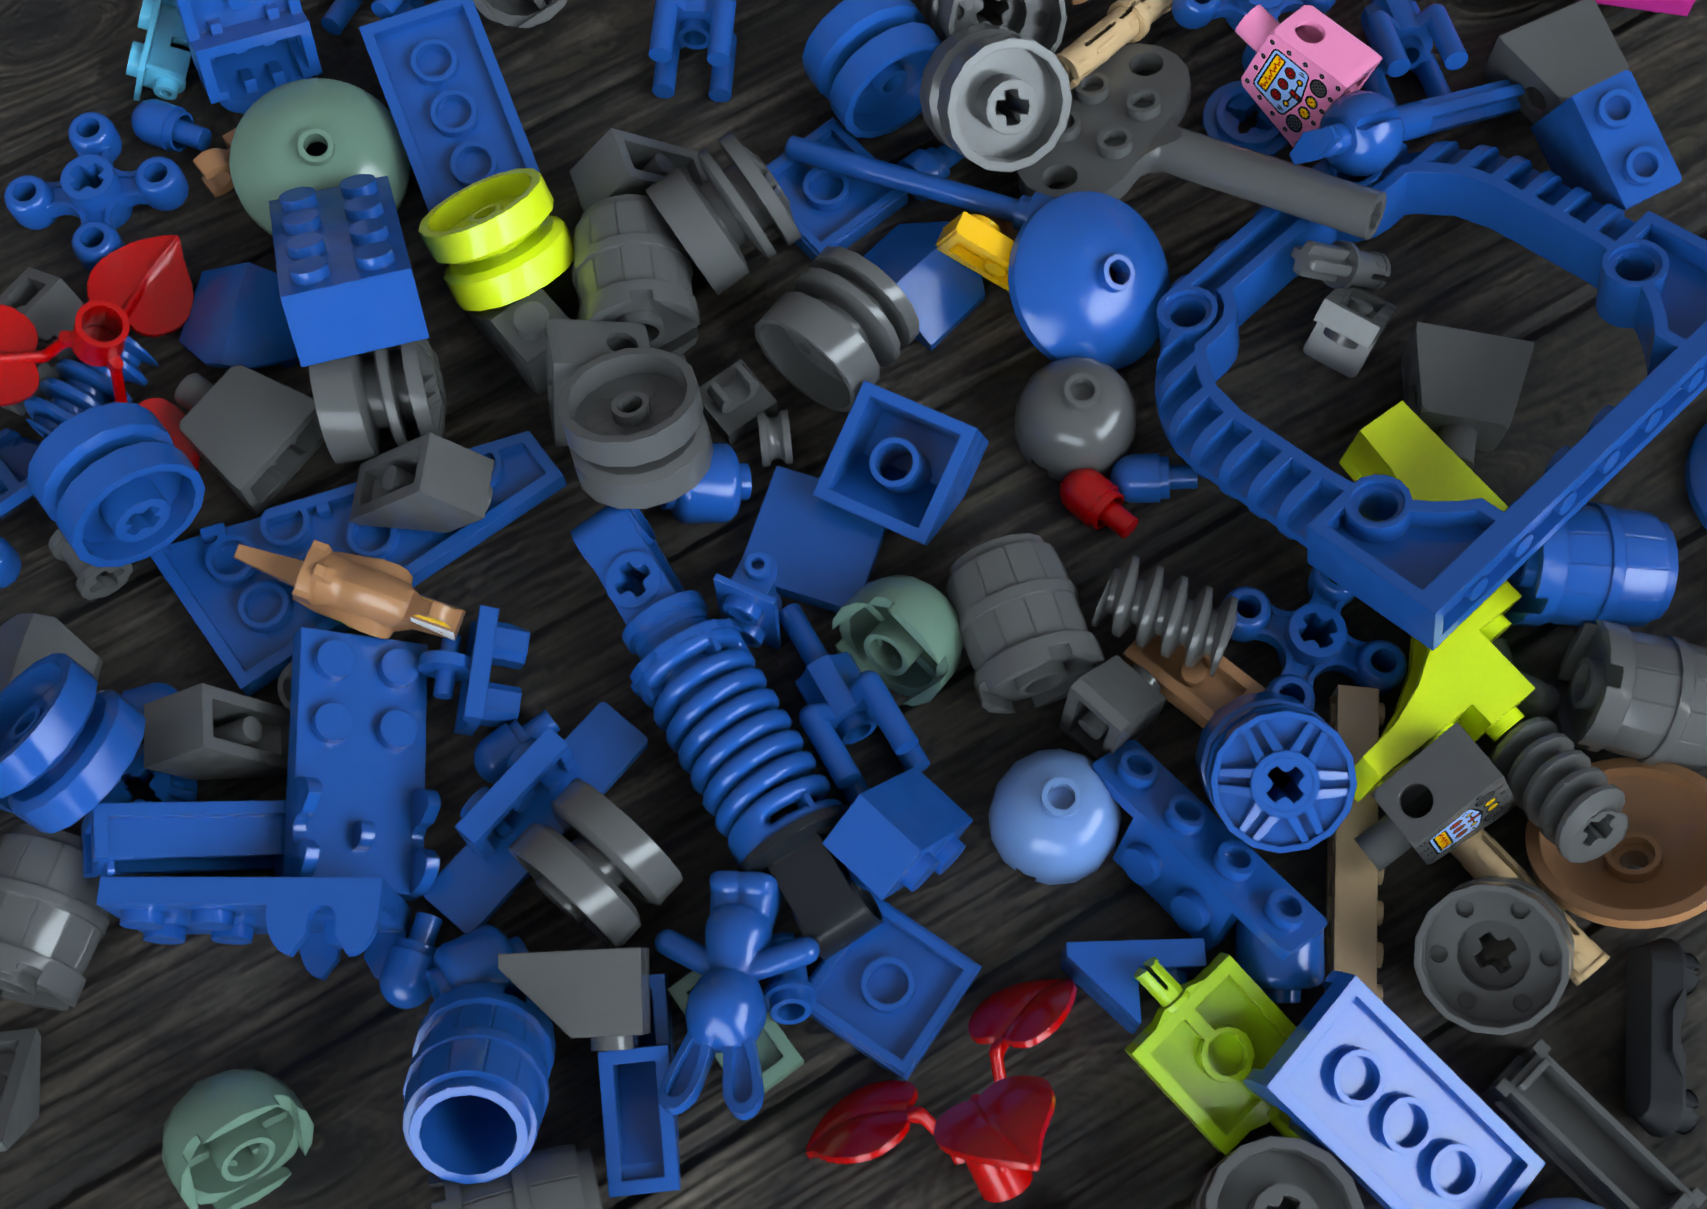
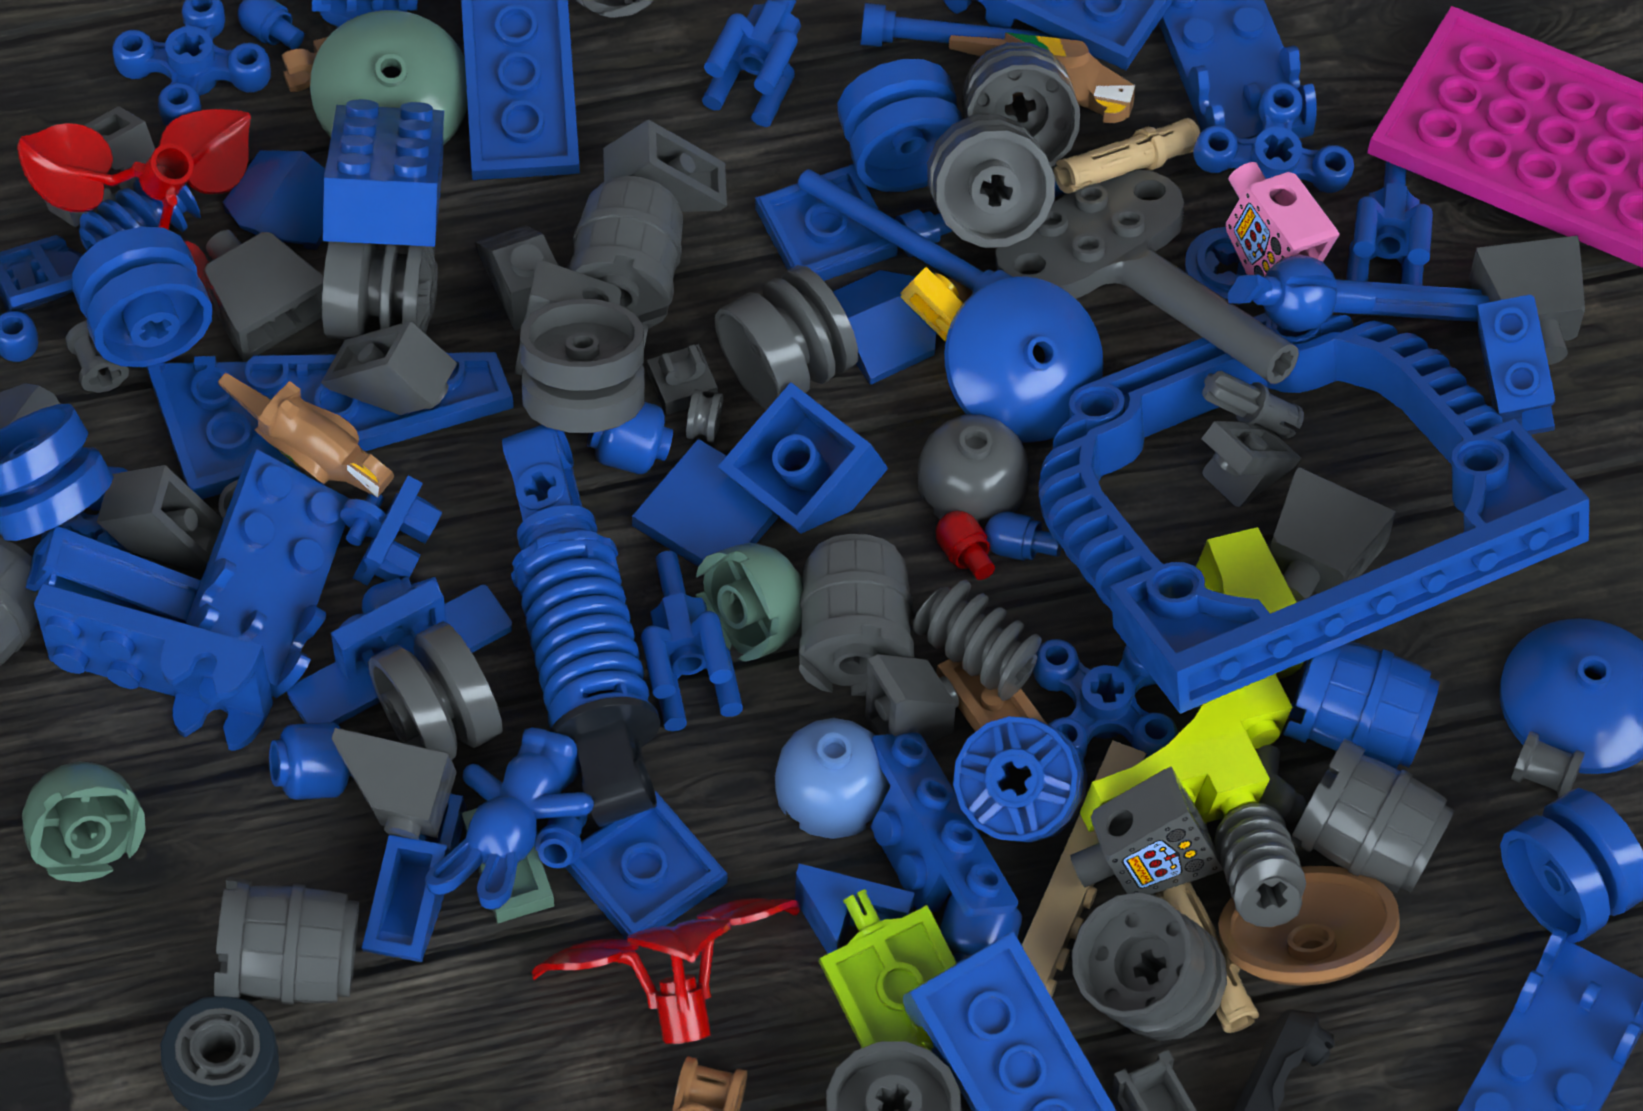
camera: 15 degrees right, 10 degrees down
blue cylinder [379,912,443,1009] -> none
blue piece [403,982,556,1184] -> none
neon yellow wheel [418,168,574,312] -> none
dark grey wheel [645,131,801,295] -> none
blue hinge [713,550,782,650] -> none
blue brick [822,767,973,900] -> none

